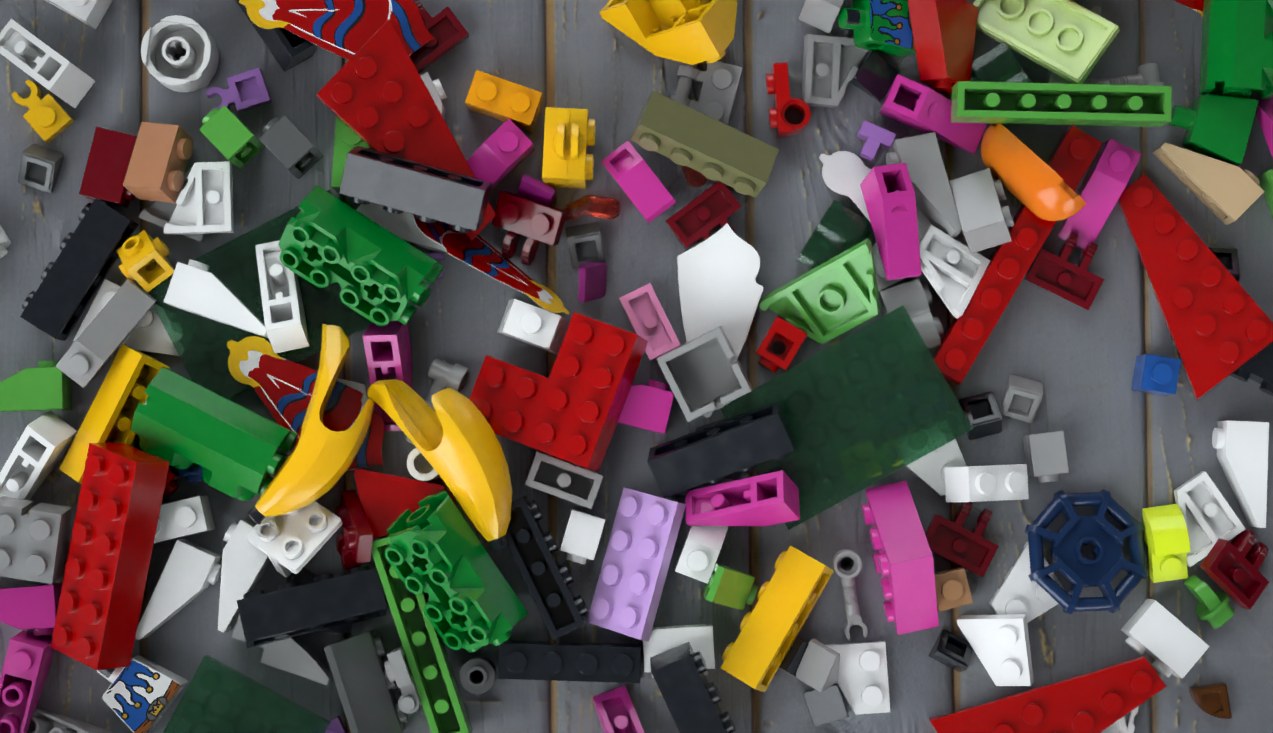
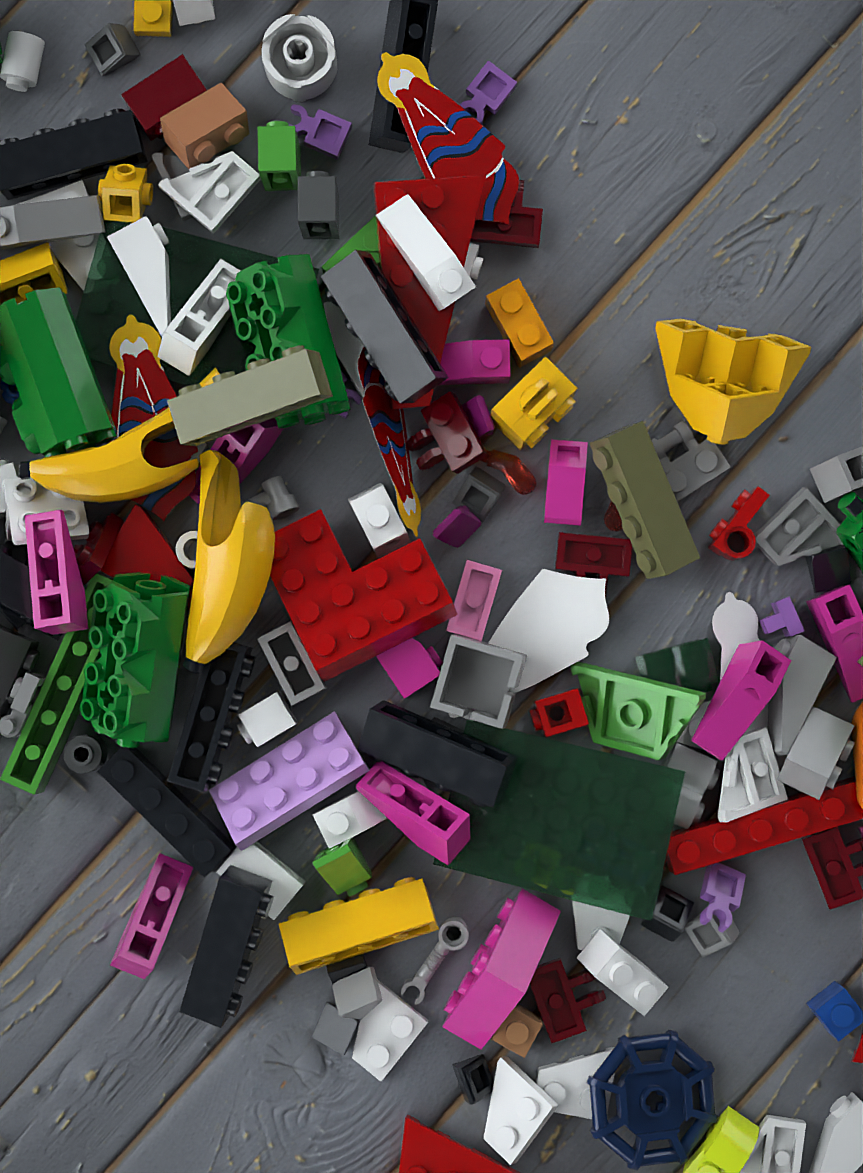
camera: 45 degrees right, 0 degrees up
light grey brick [1022,431,1069,483] -> none
none -> dark pink slope [24,510,88,635]
none -> brick [167,345,333,446]
none -> white slope [376,194,476,311]
none -> medium lavender plate [700,863,746,933]

